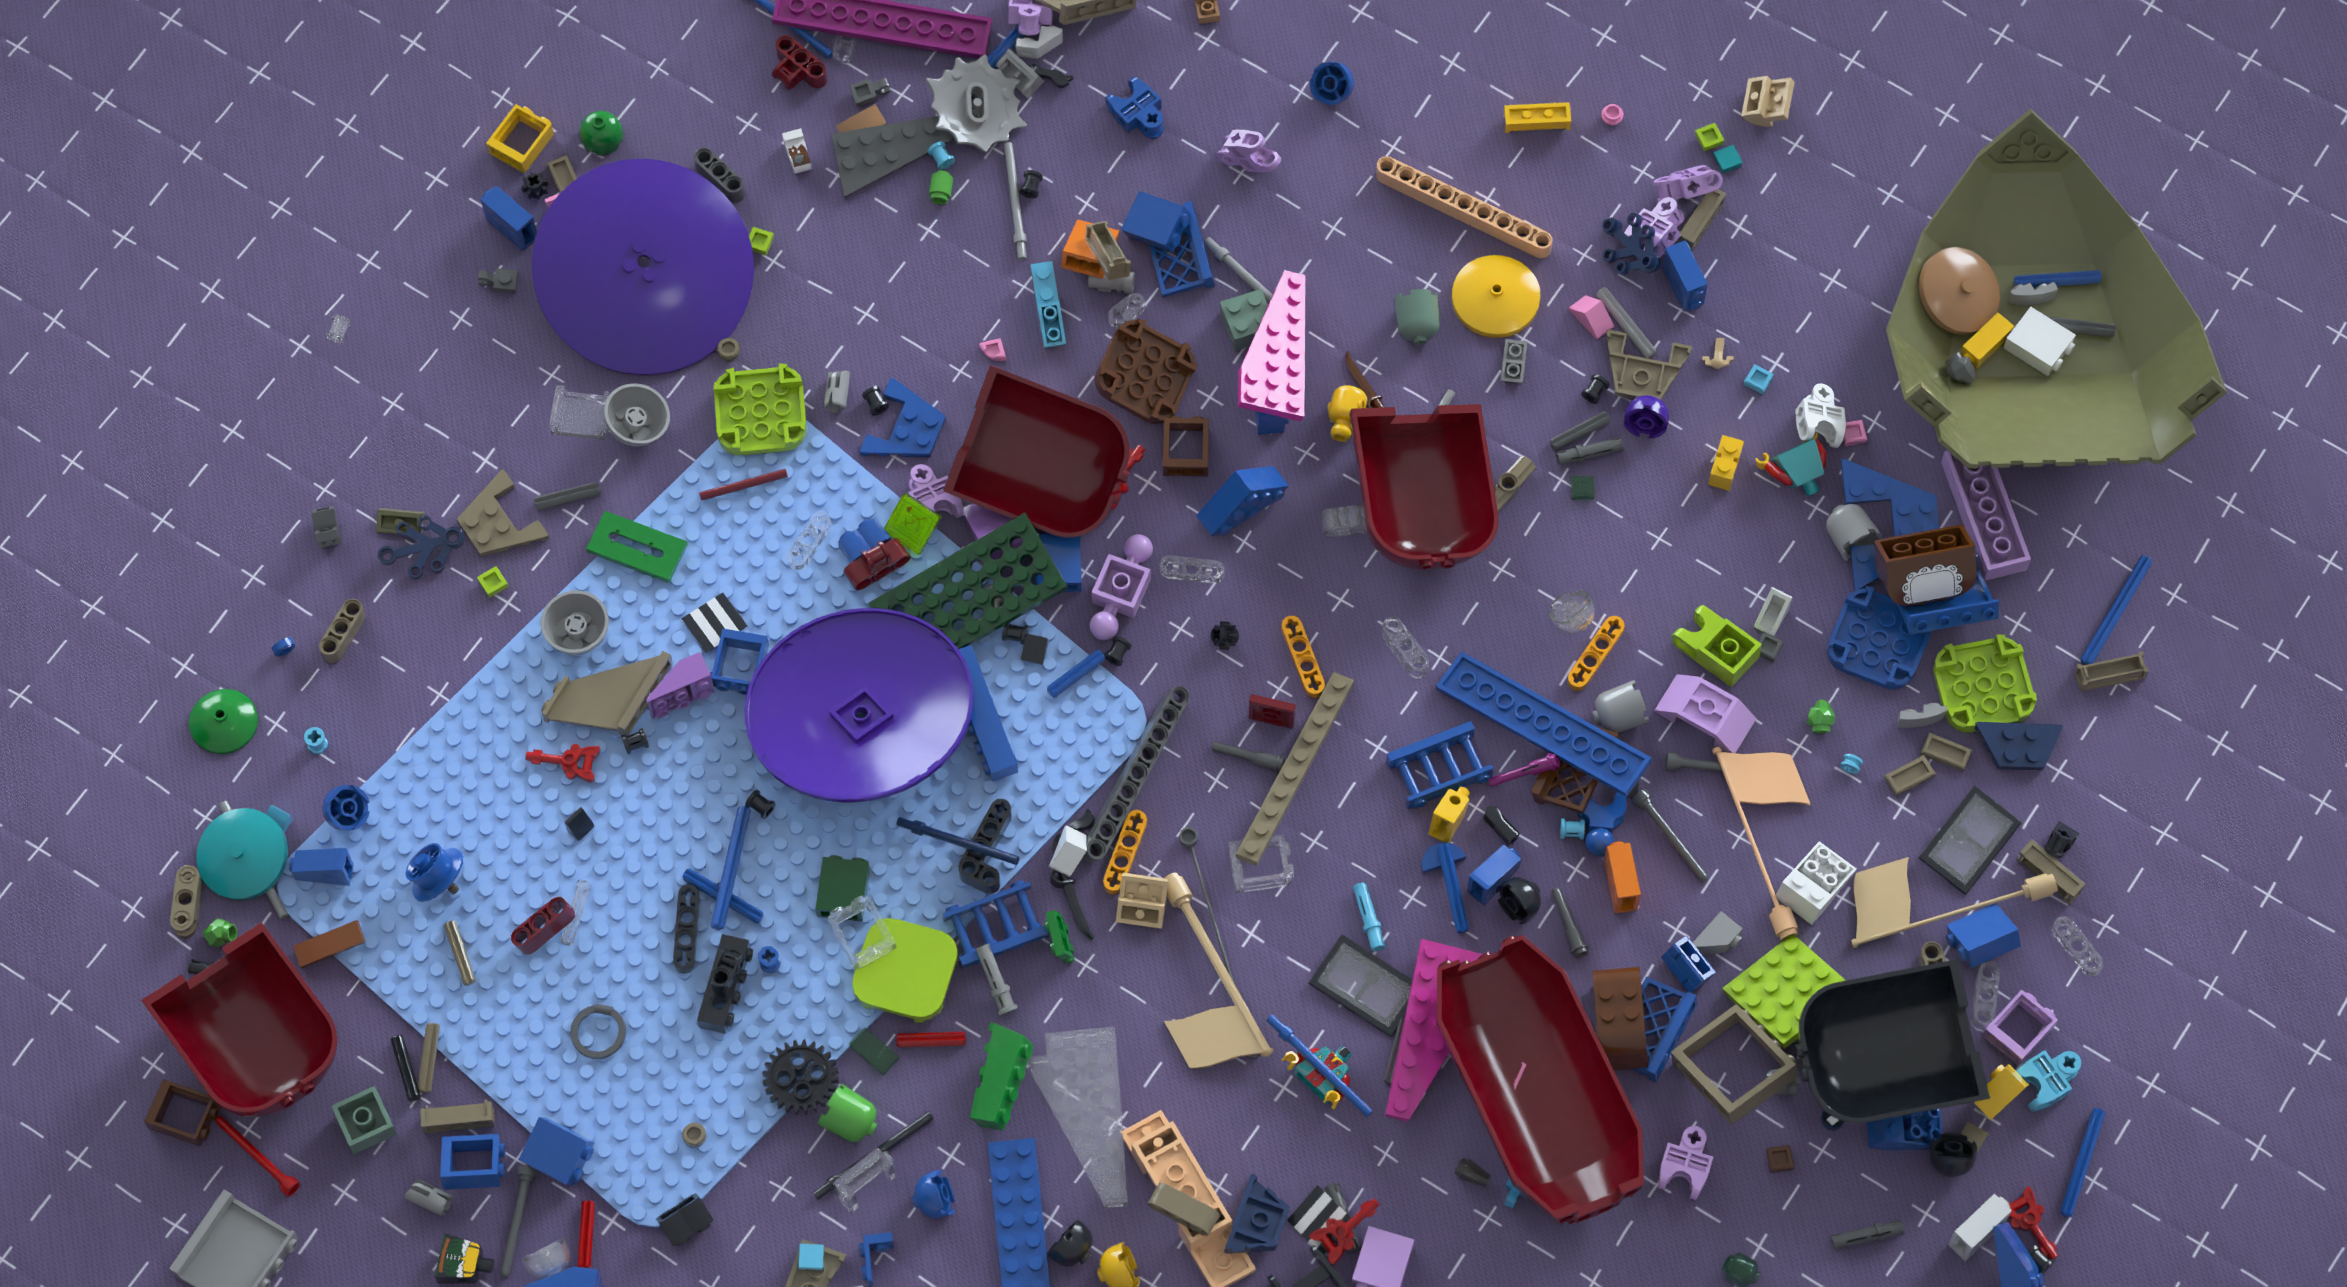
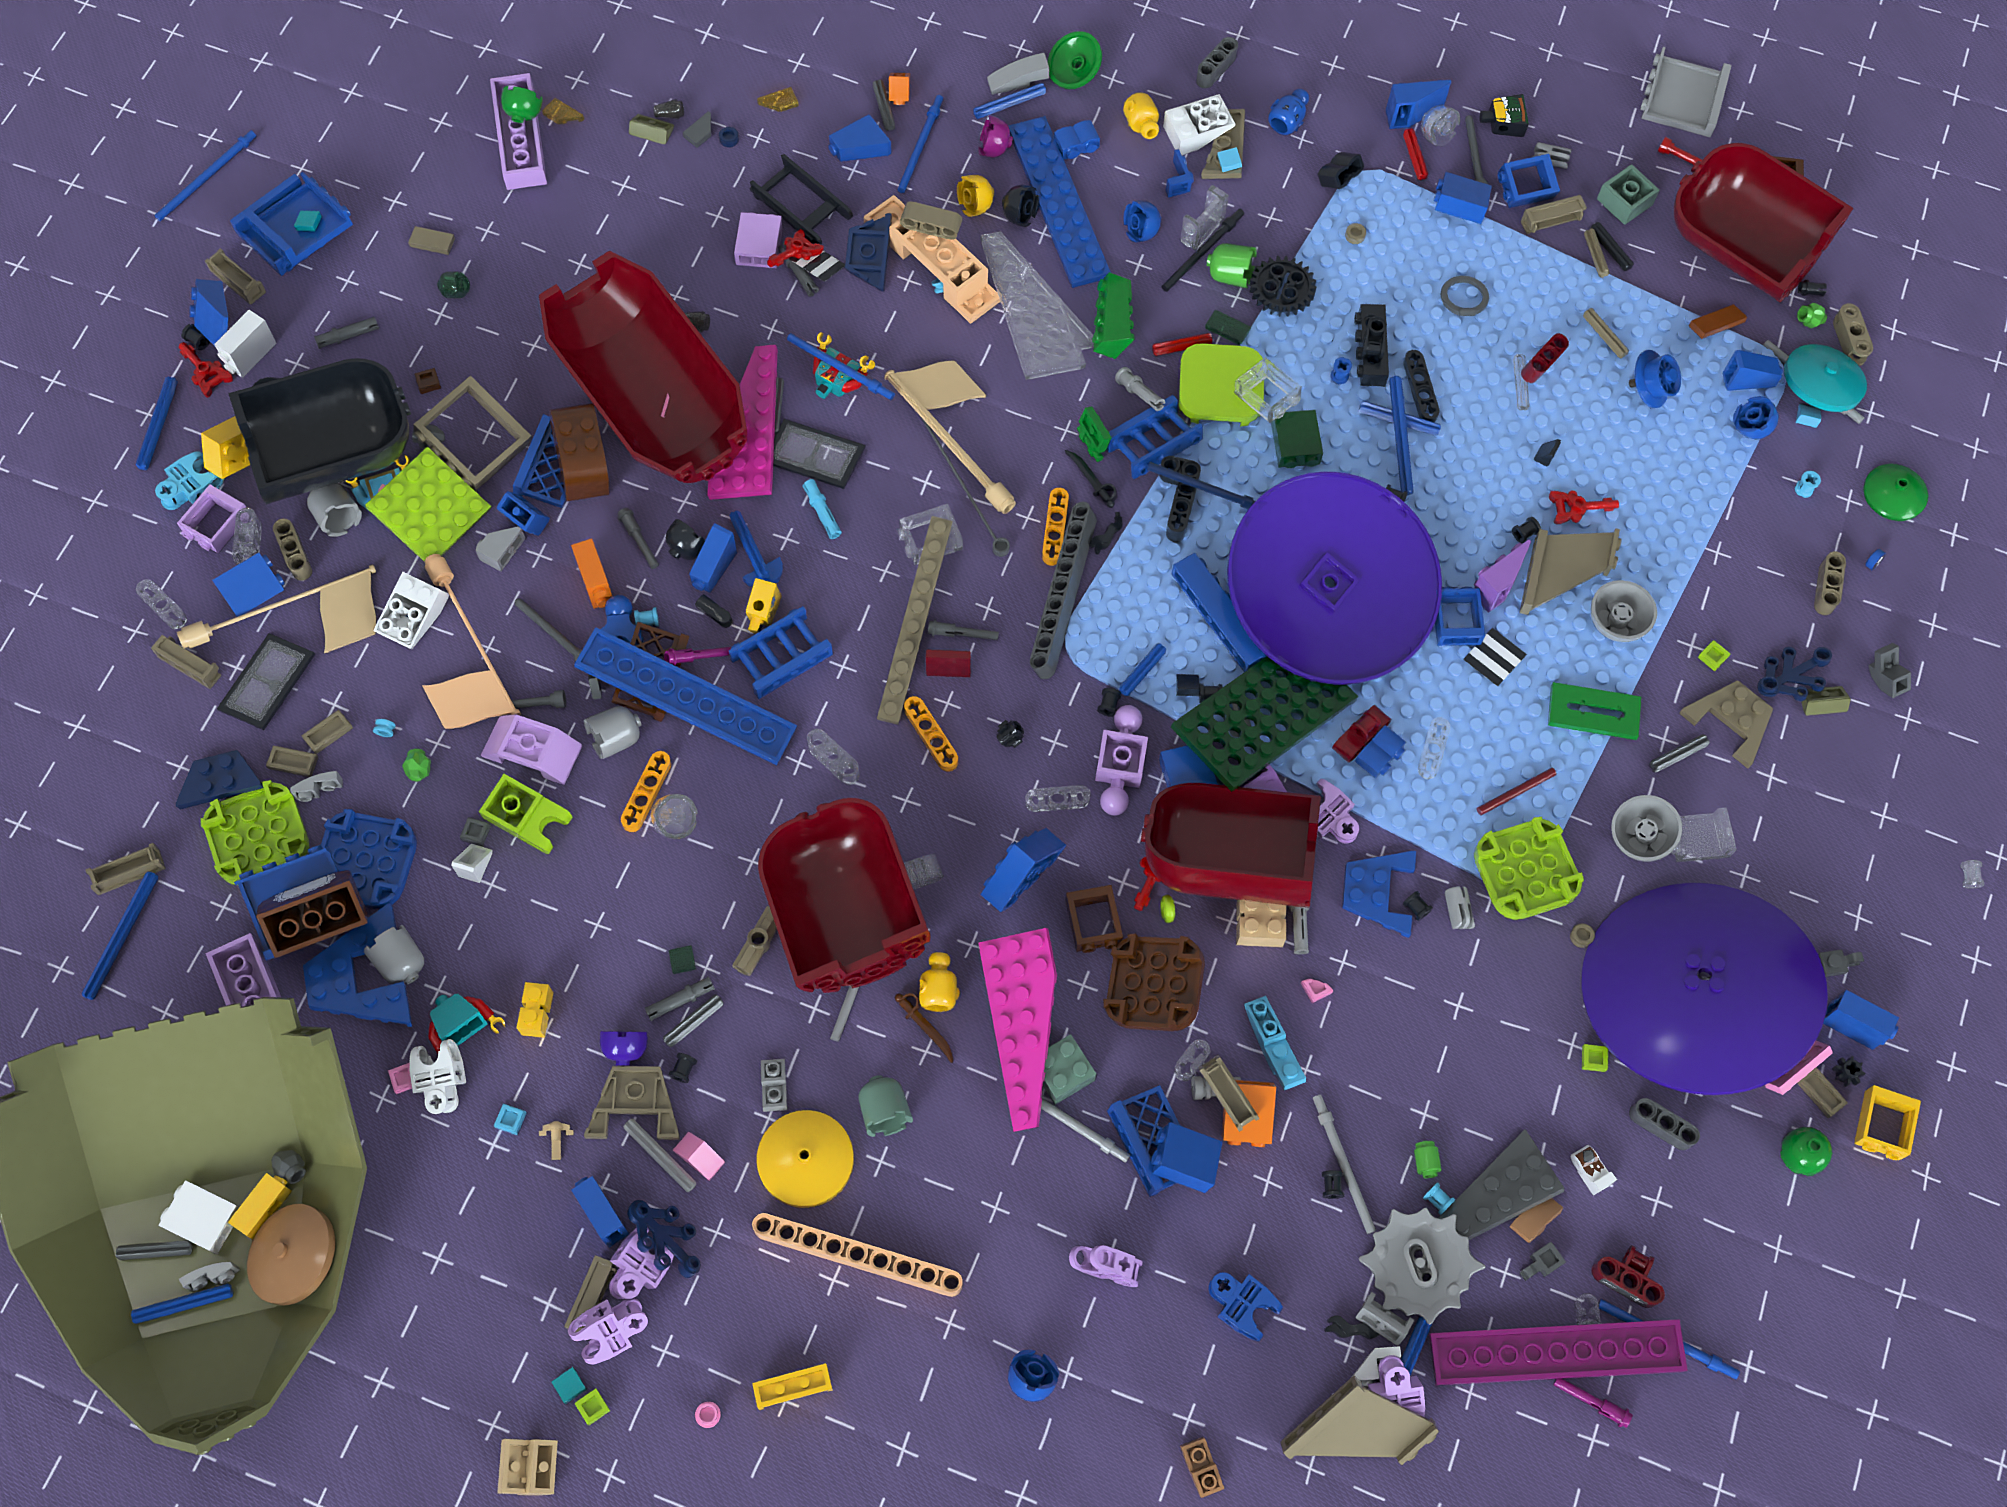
camera: 165 degrees right, 0 degrees up
clear neon green tile [884,492,942,555] -> none
white slope [1049,826,1087,877] -> none
tan brick [1116,873,1169,929] -> none
lavender piece [1658,1126,1713,1200] -> none
black piece [2044,821,2079,858] -> none

